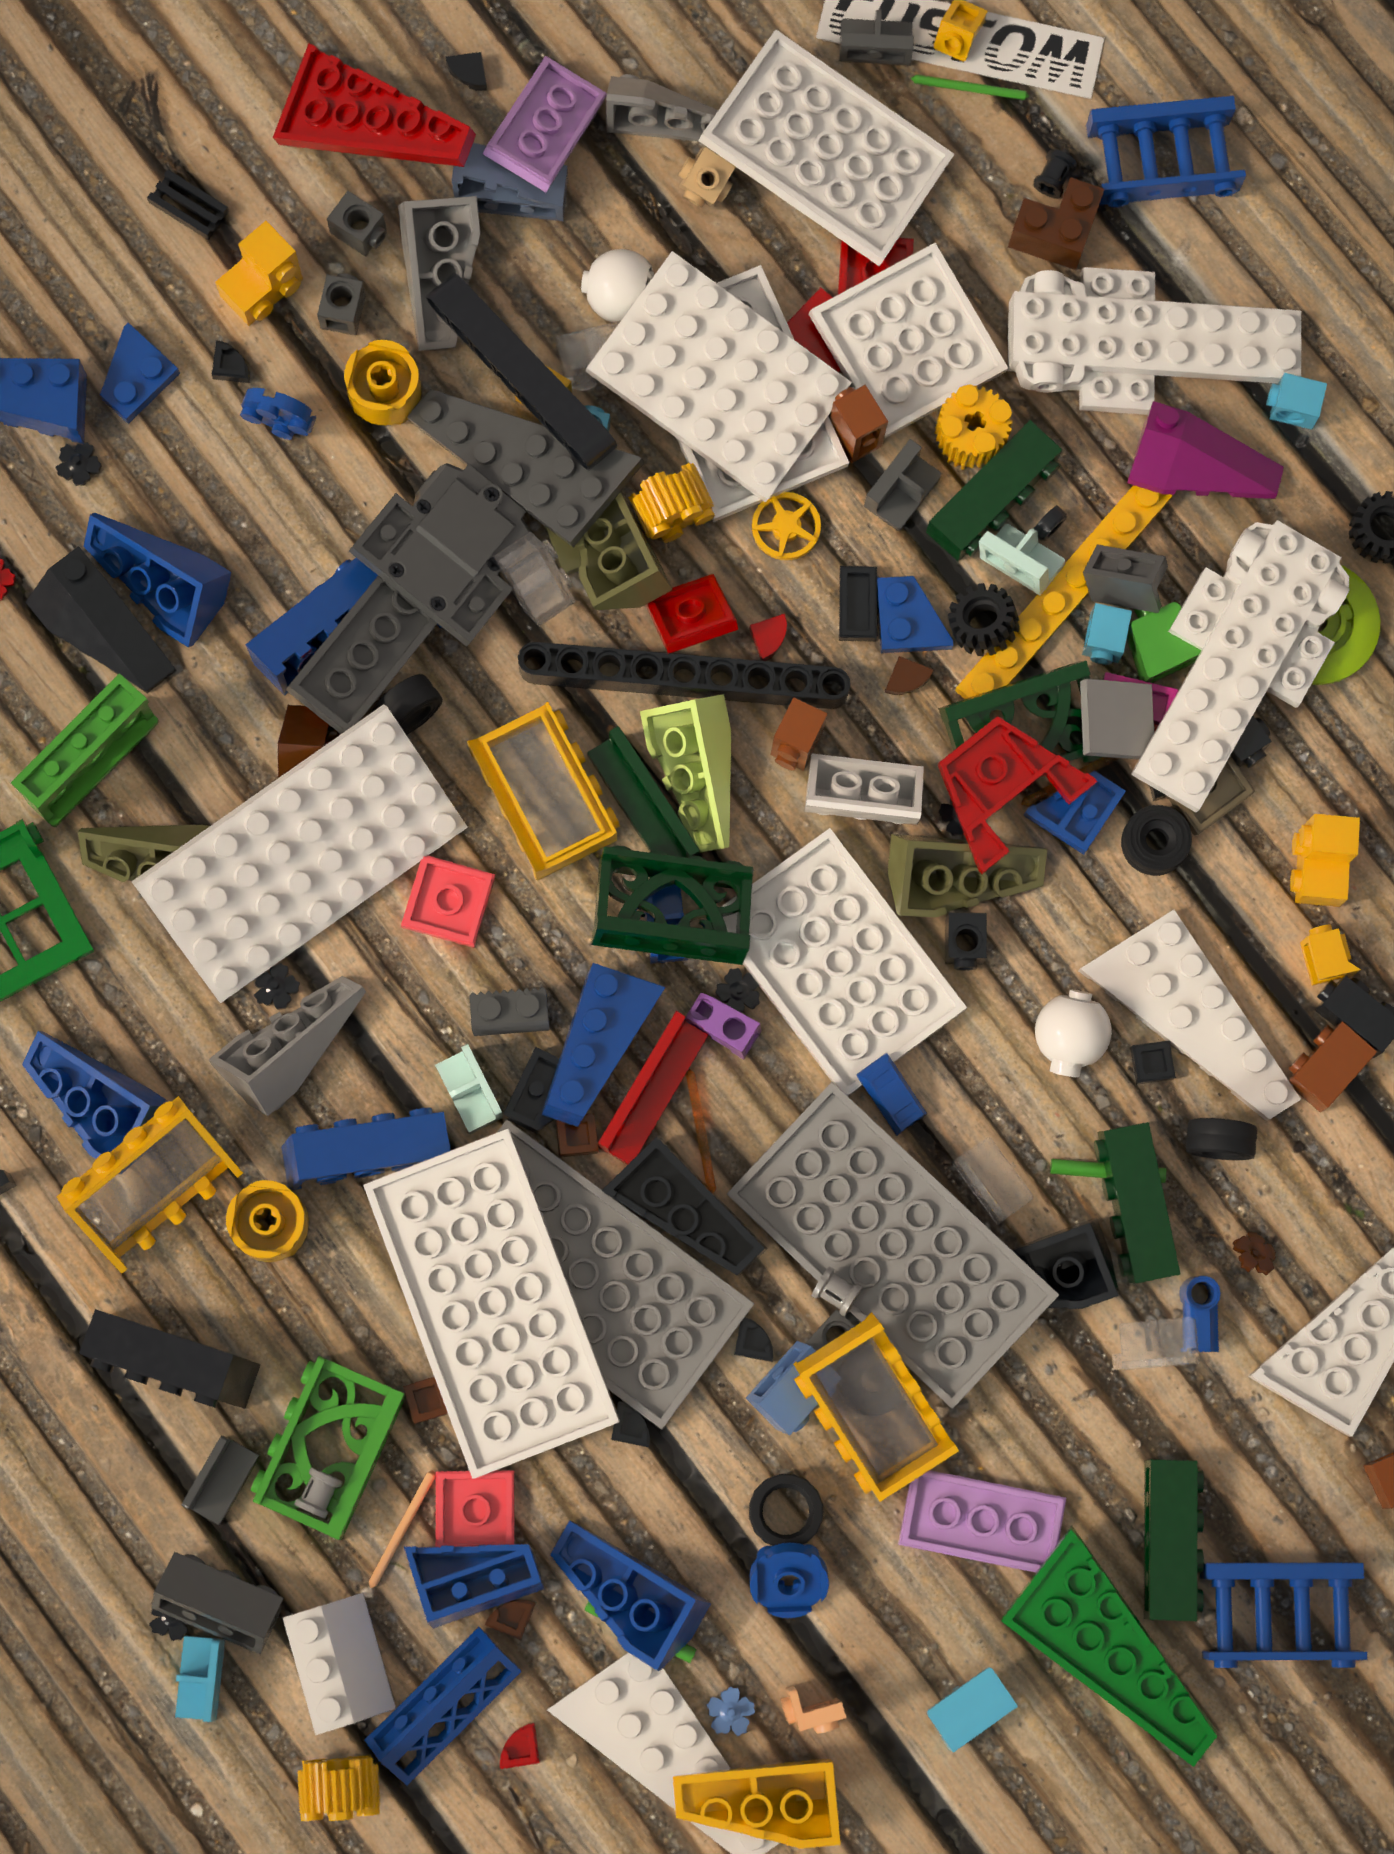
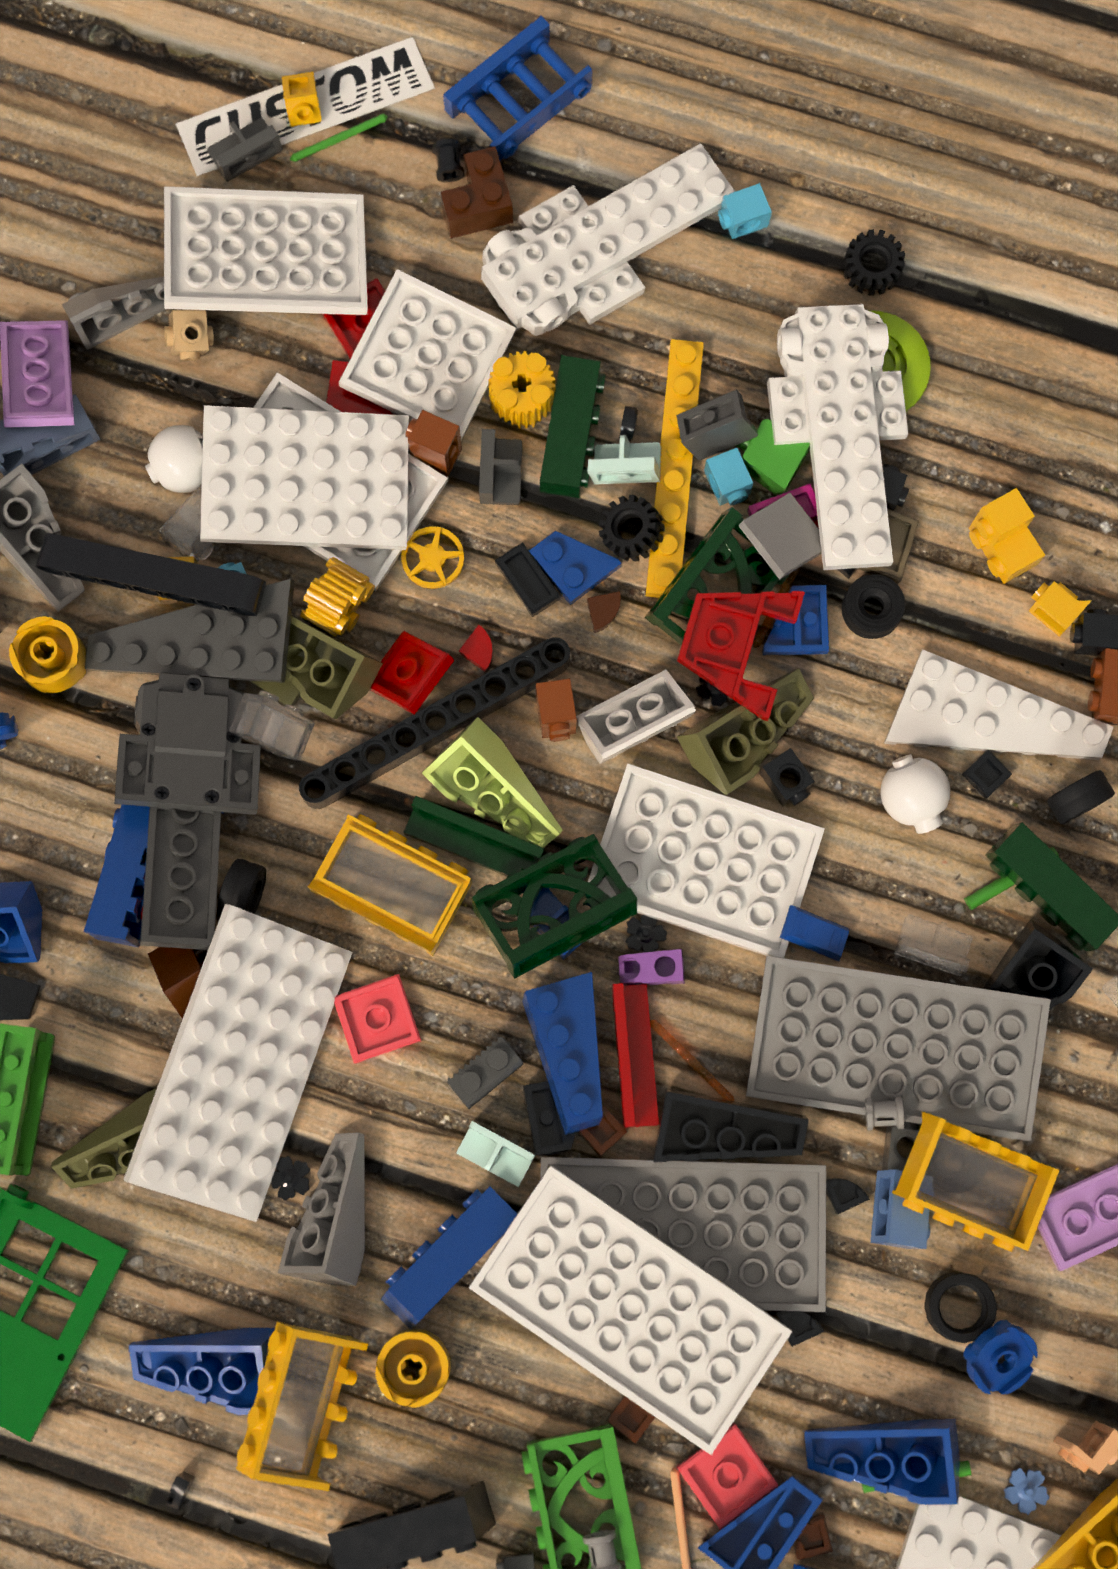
camera: 30 degrees left, 0 degrees up
magenta wedge [1127,401,1284,499] -> none

